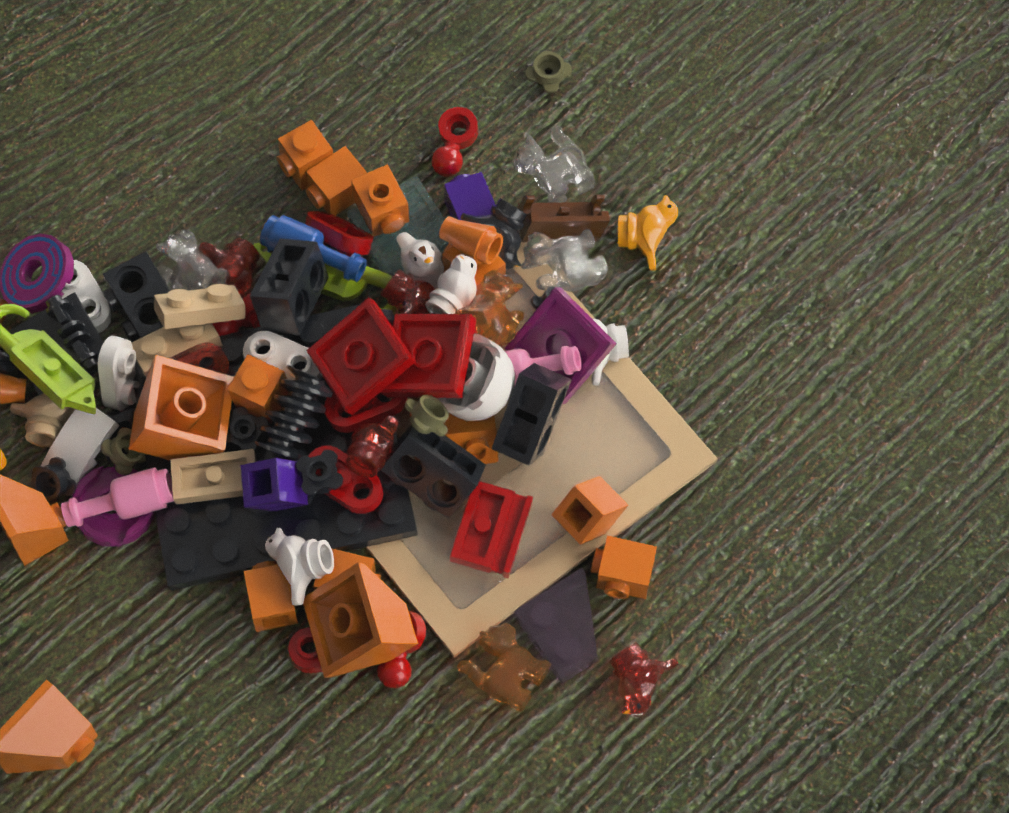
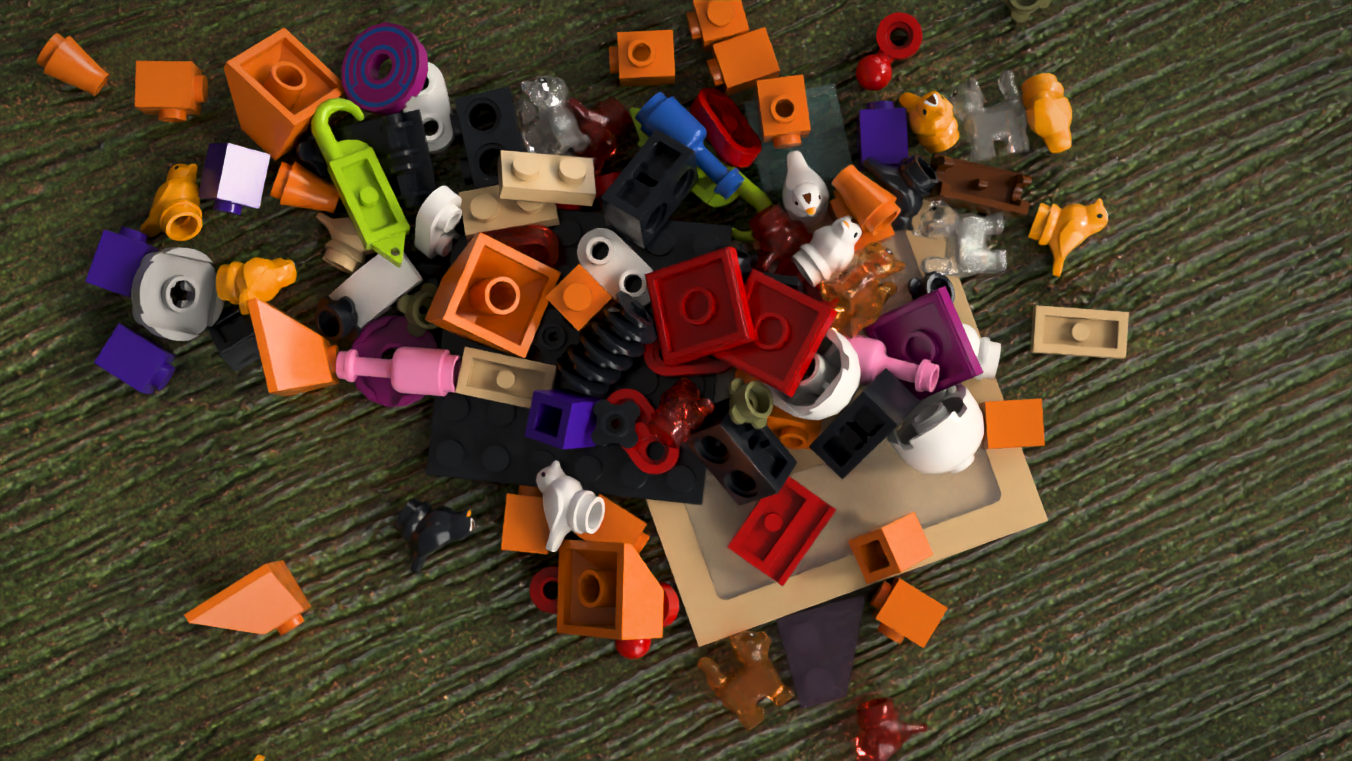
camera: 20 degrees right, 20 degrees up
none -> black animal [393,497,475,574]
none -> orange brick [609,30,675,87]
none -> white cylinder [887,384,984,474]
none -> light orange animal [899,90,959,153]
none -> orange brick [979,398,1045,450]
none -> light orange animal [1021,73,1072,154]
none -> tan plate [1030,305,1129,359]

